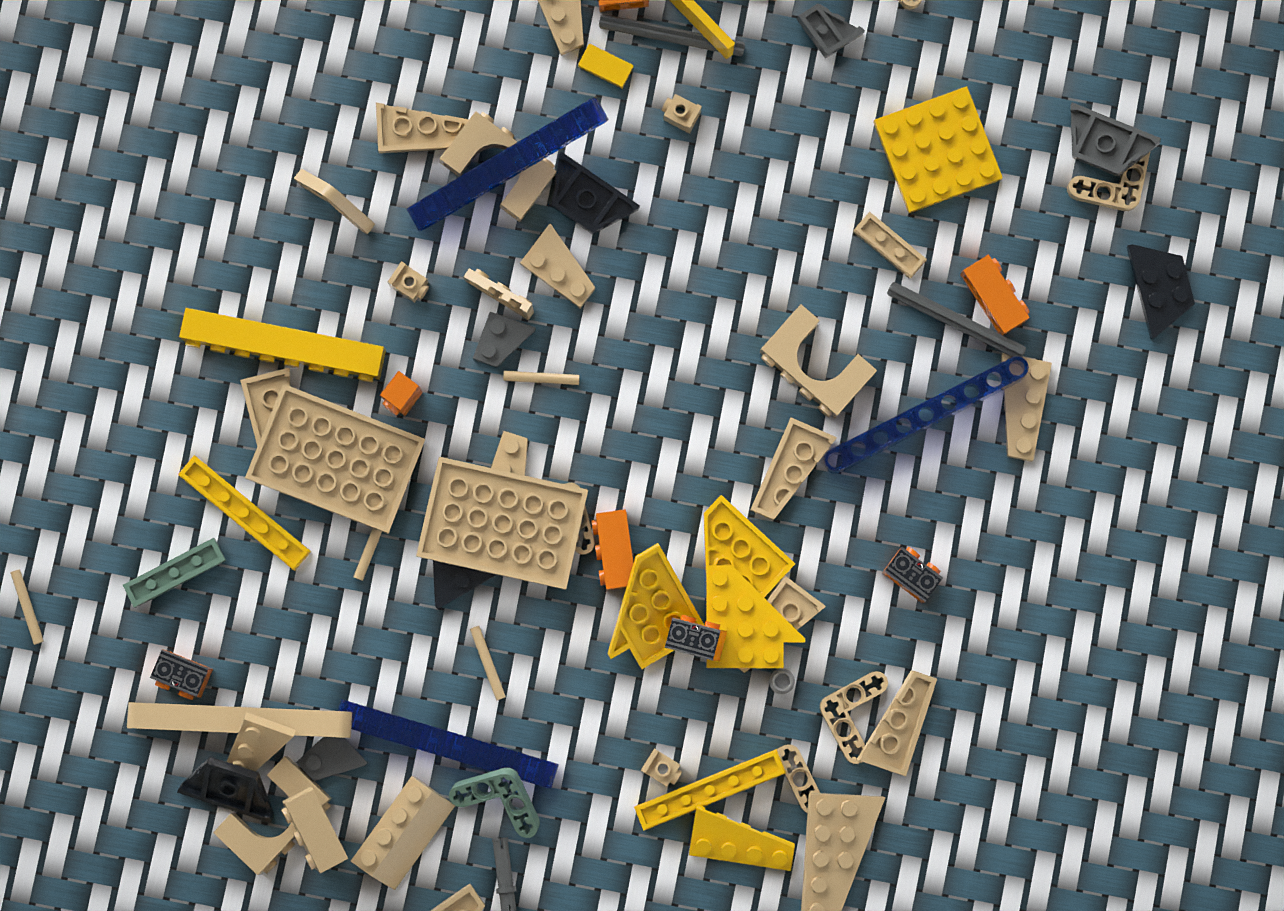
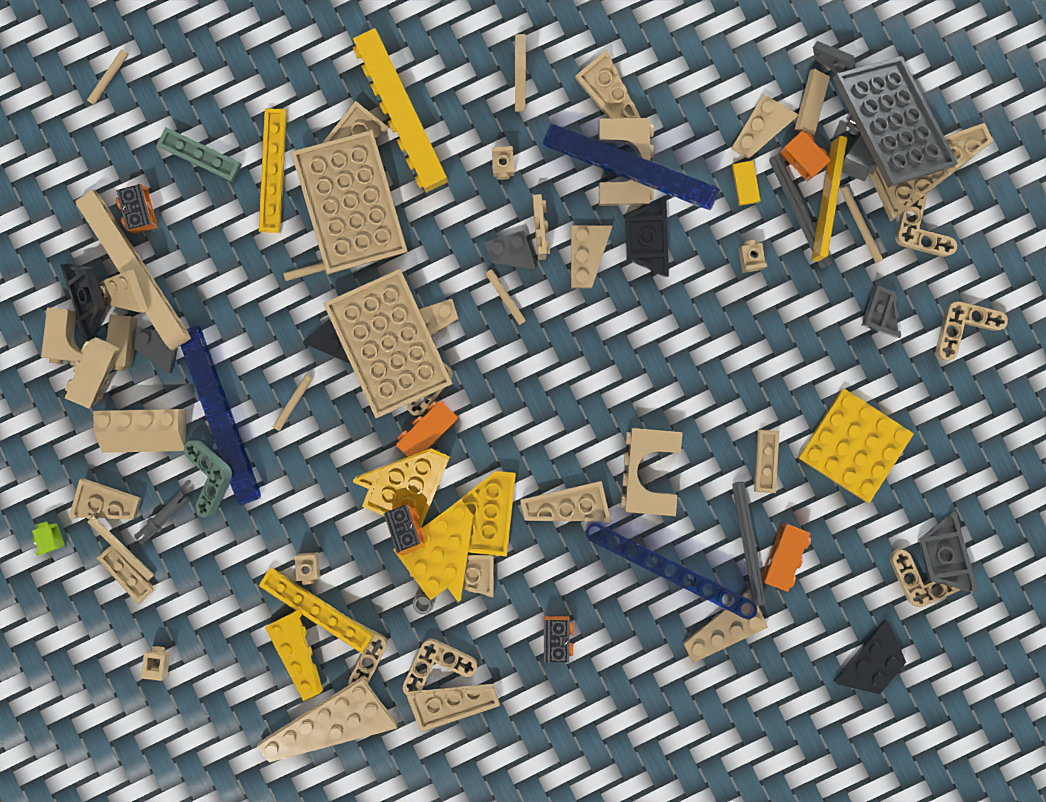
camera: 50 degrees right, 5 degrees up
orange brick [380,371,423,416] -> none

